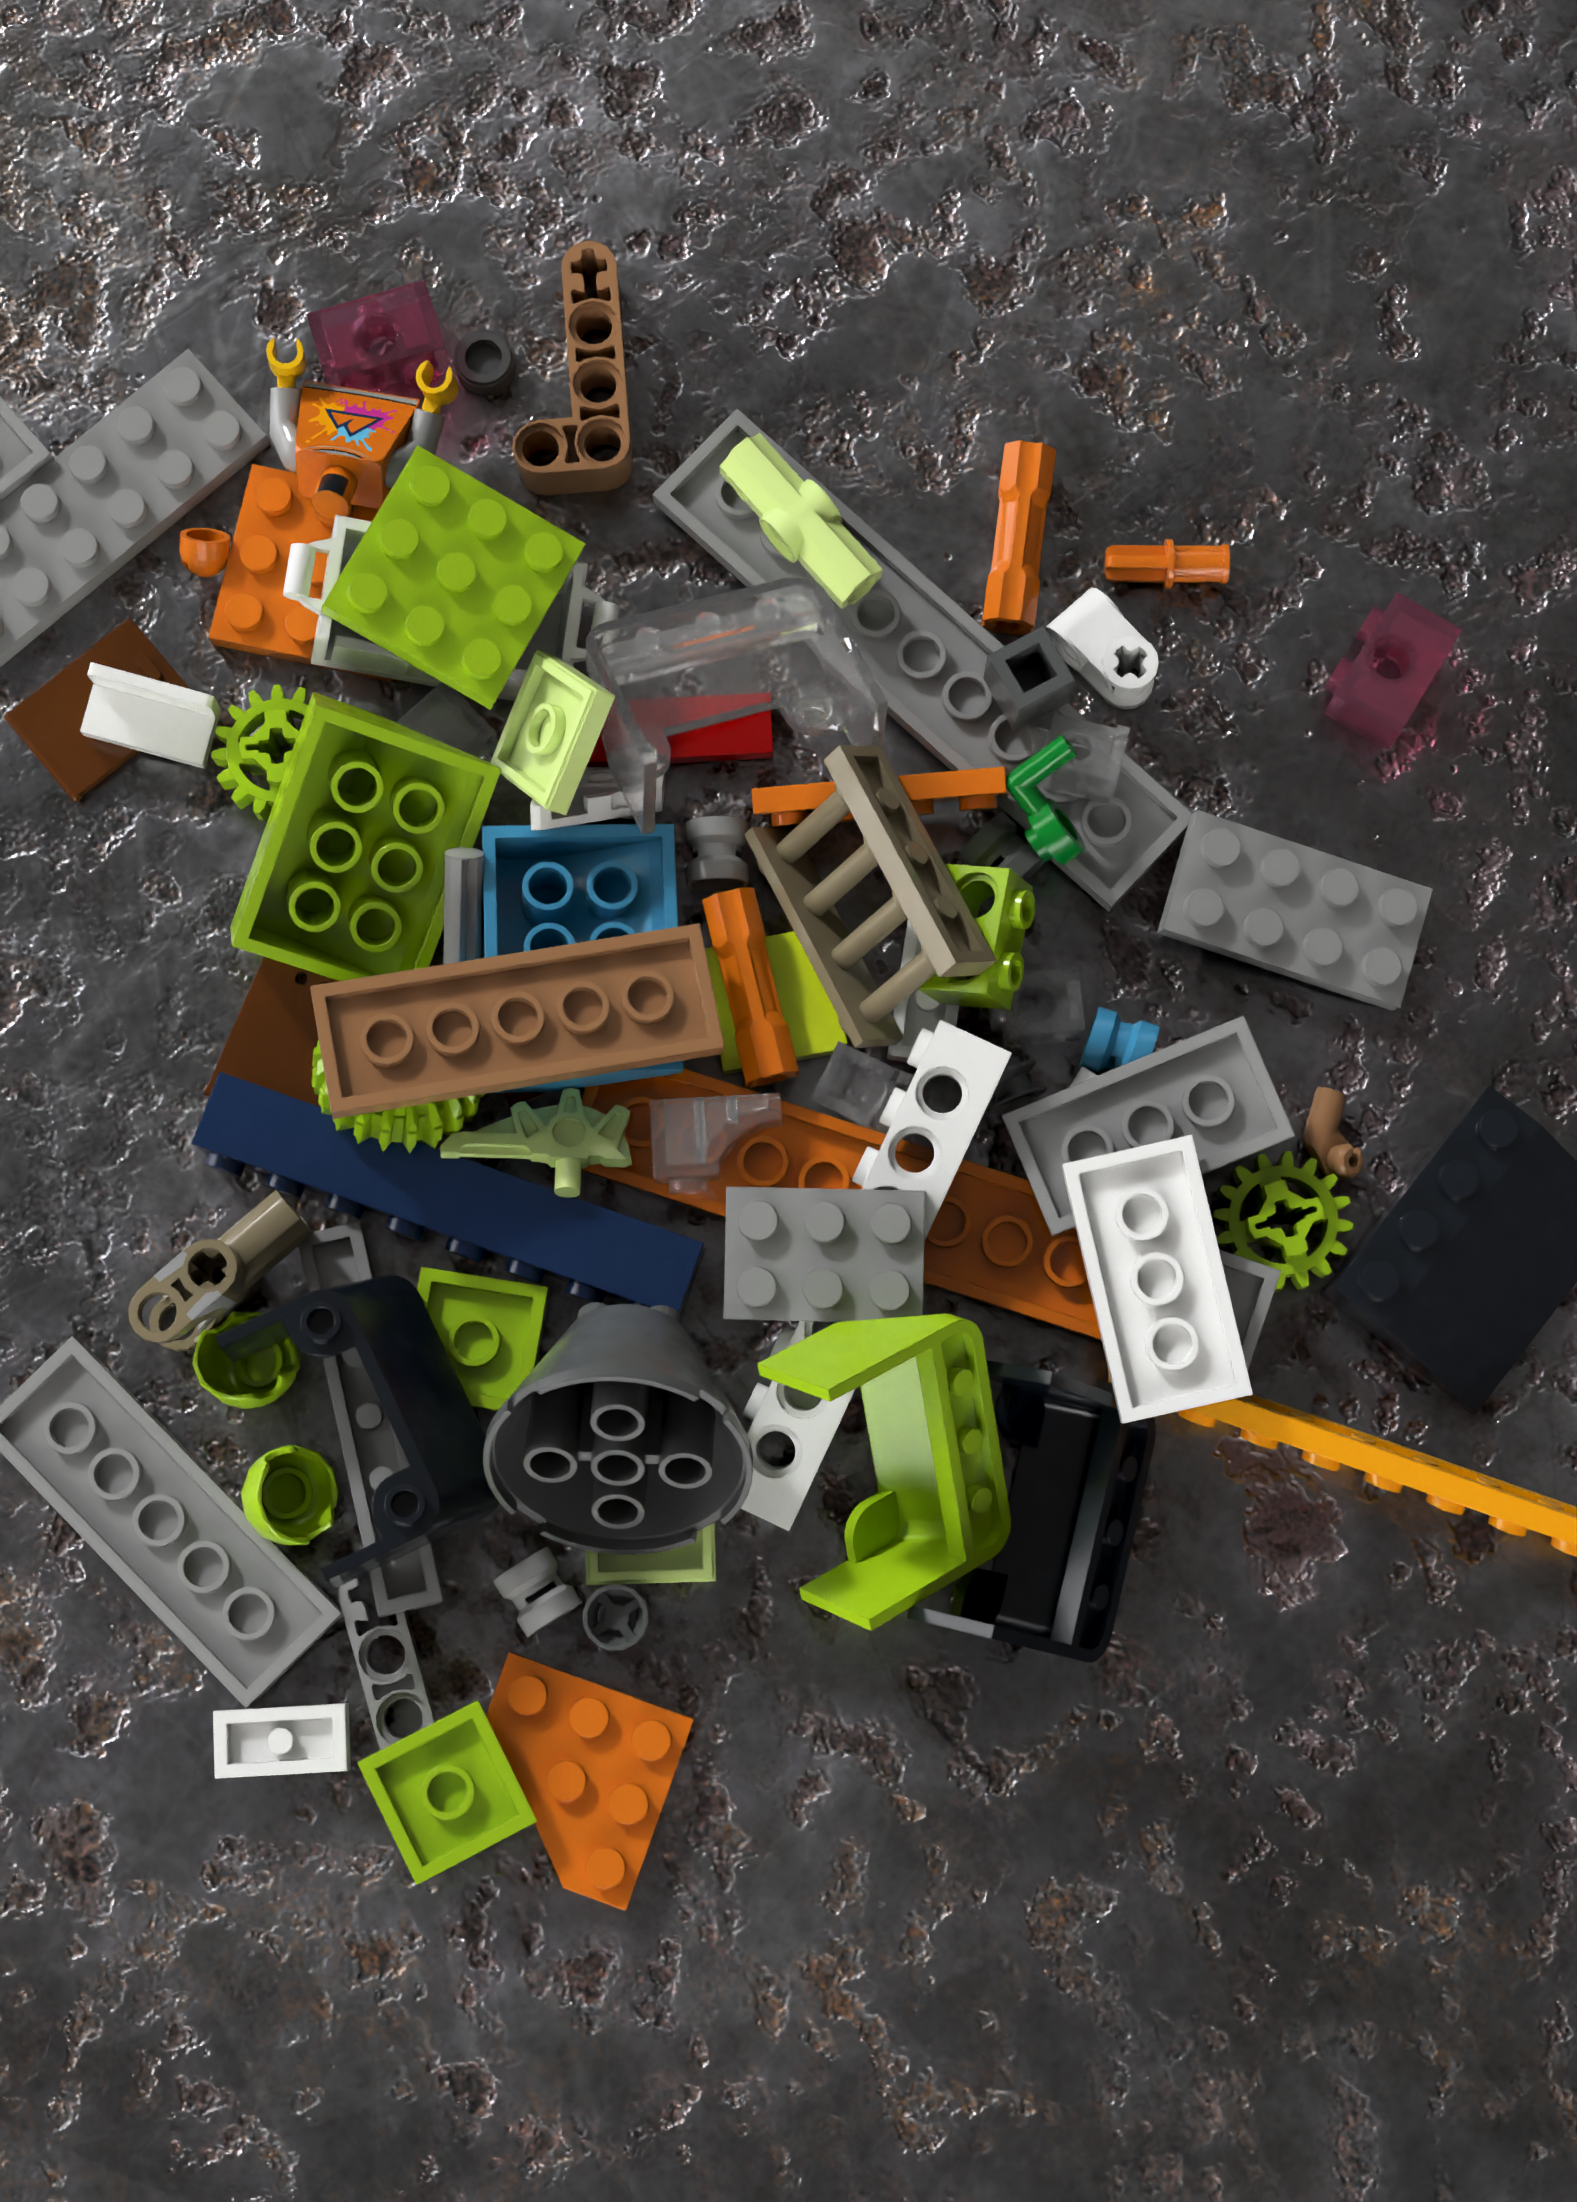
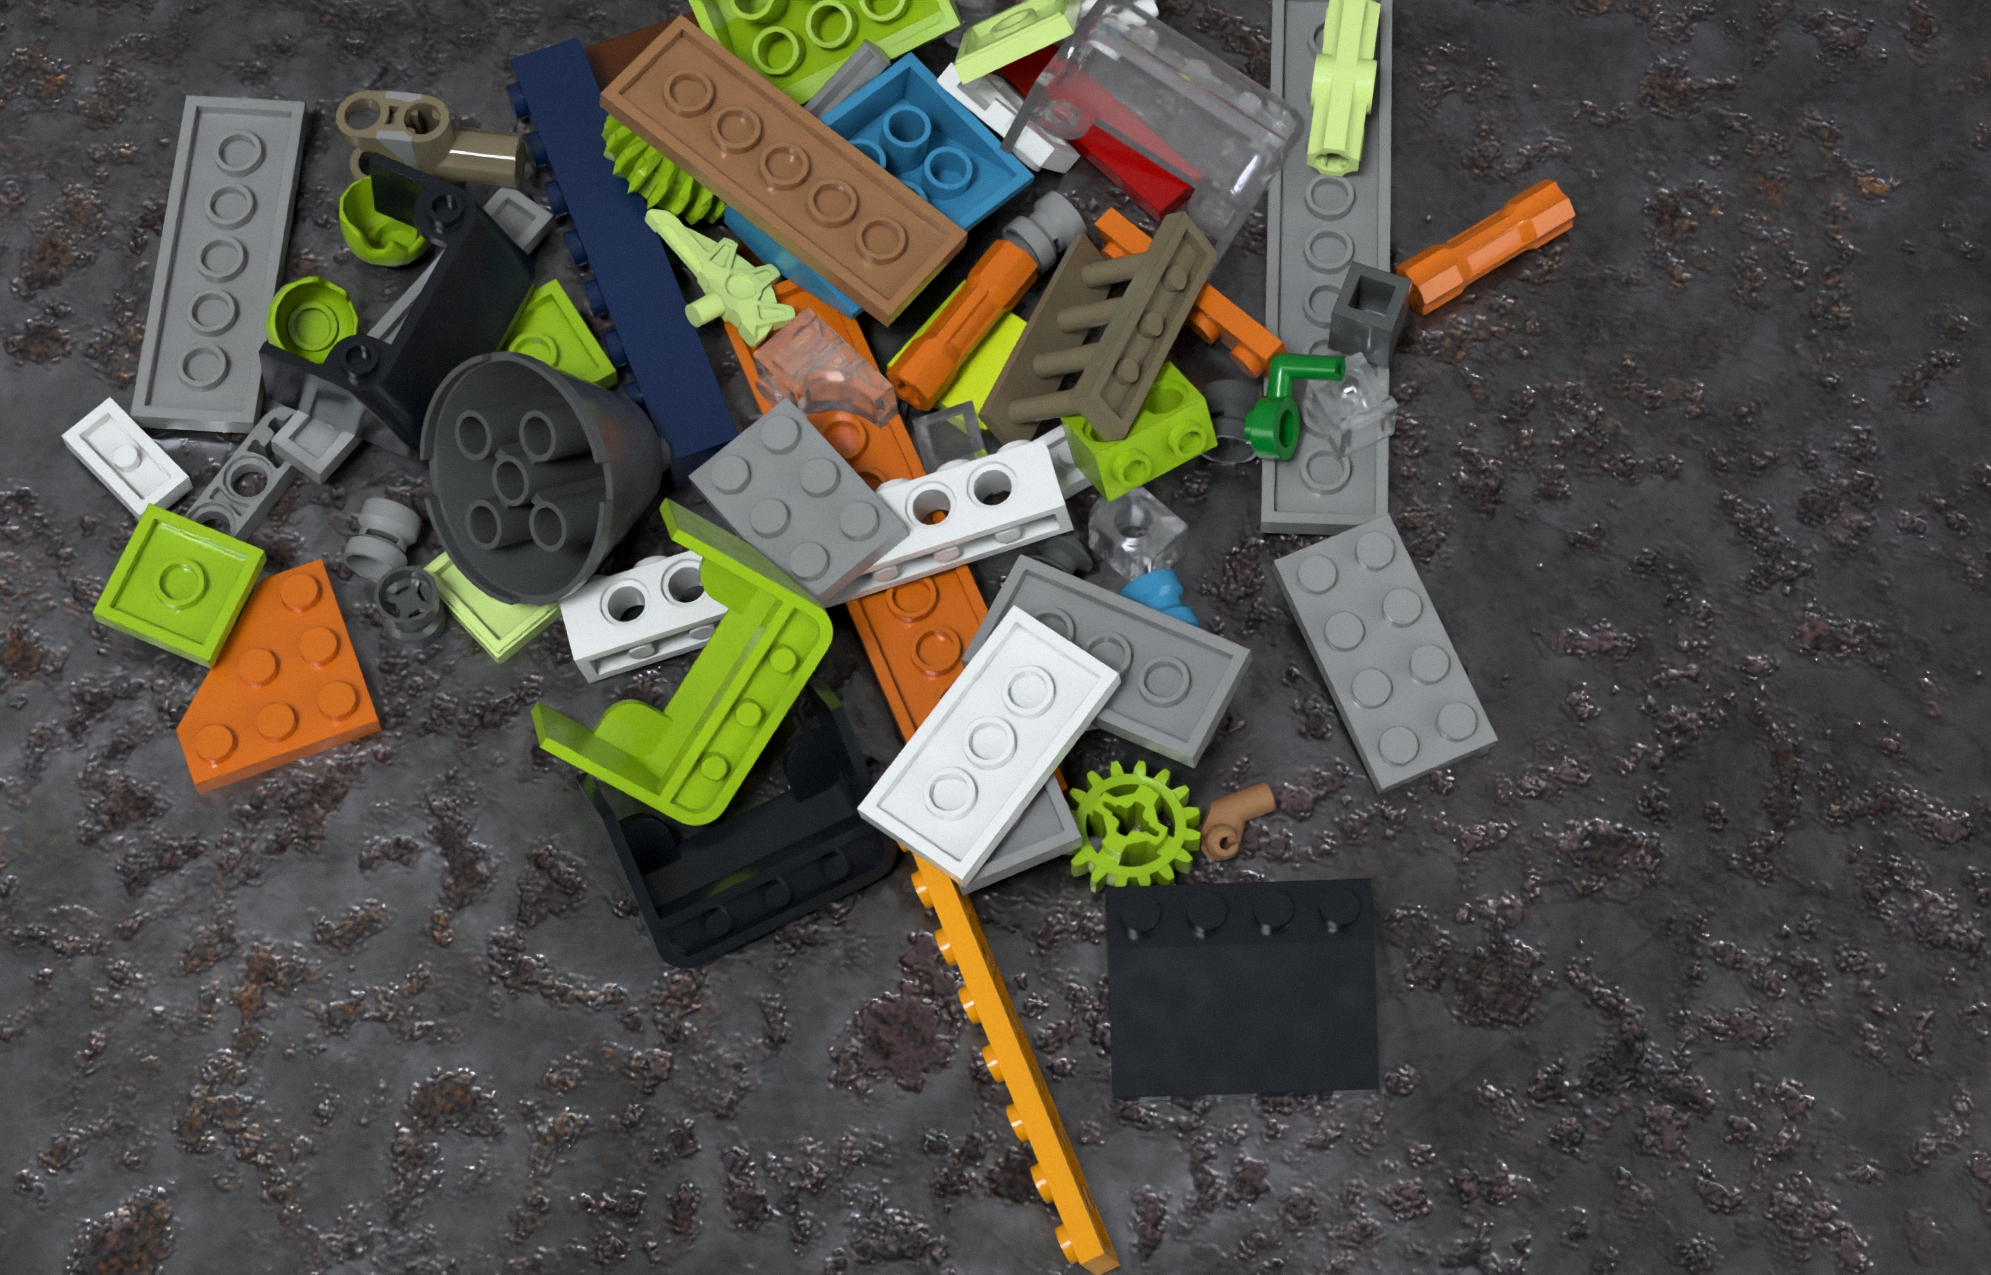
camera: 50 degrees right, 15 degrees down
white piece [1045,587,1159,710] -> none
orange axle [1104,539,1230,589] -> none
clear pink brick [1324,592,1462,751] -> none

